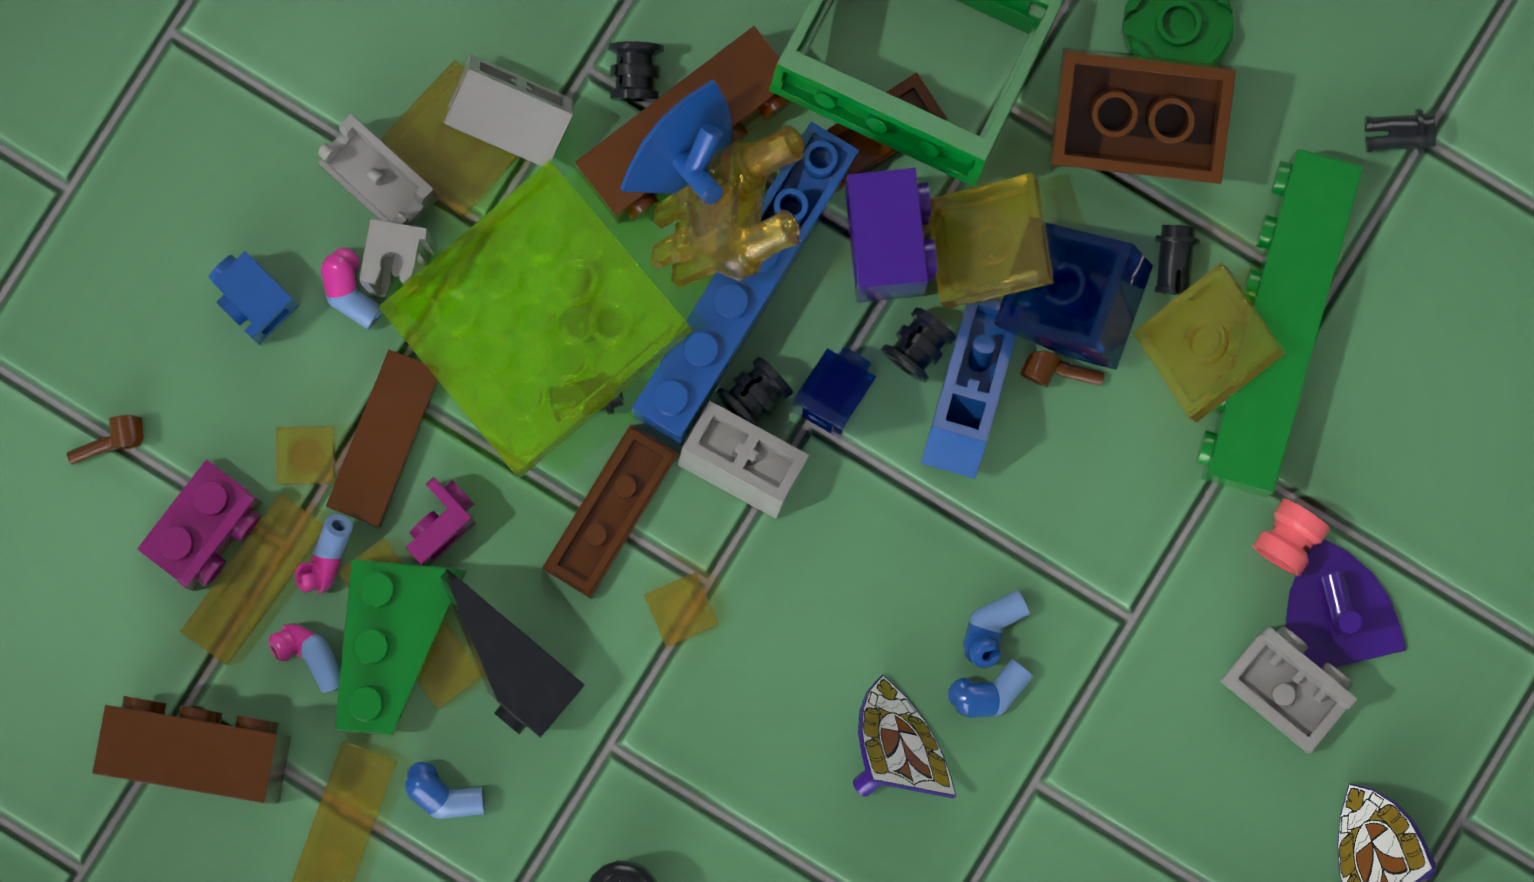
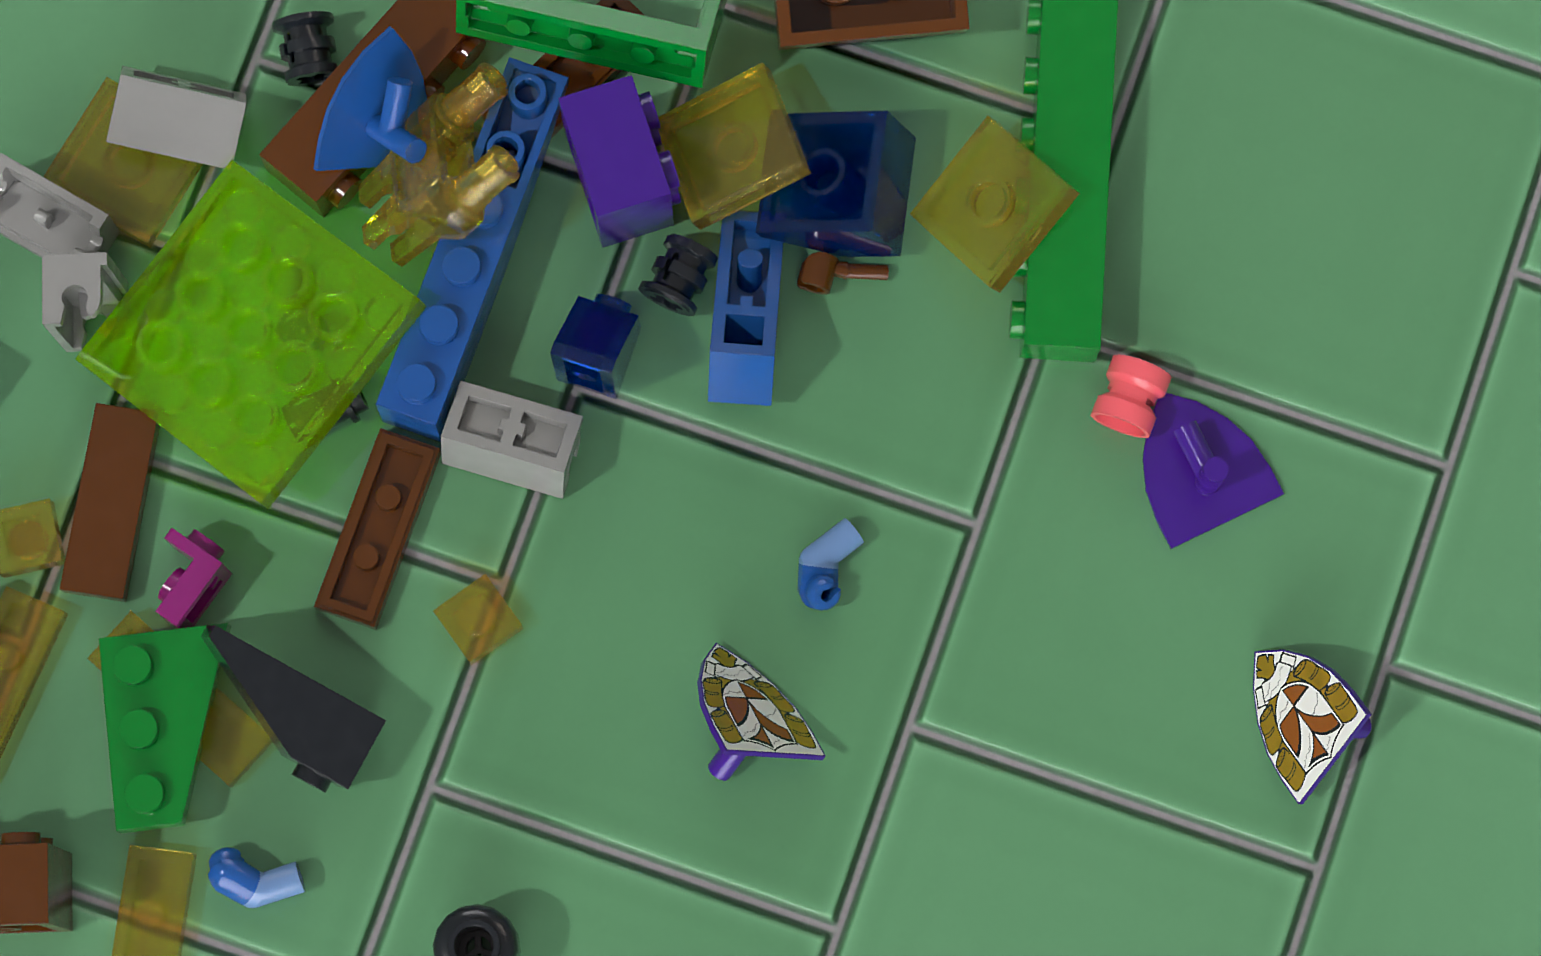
camera: 15 degrees left, 5 degrees down
arm [268,623,341,693] -> none
arm [295,514,353,594] -> none
arm [321,247,384,330] -> none
black bush [716,356,793,427] -> none
arm [948,659,1033,718] -> none
black pin [1154,225,1200,296] -> none
light grey bracket [1220,626,1358,754] -> none

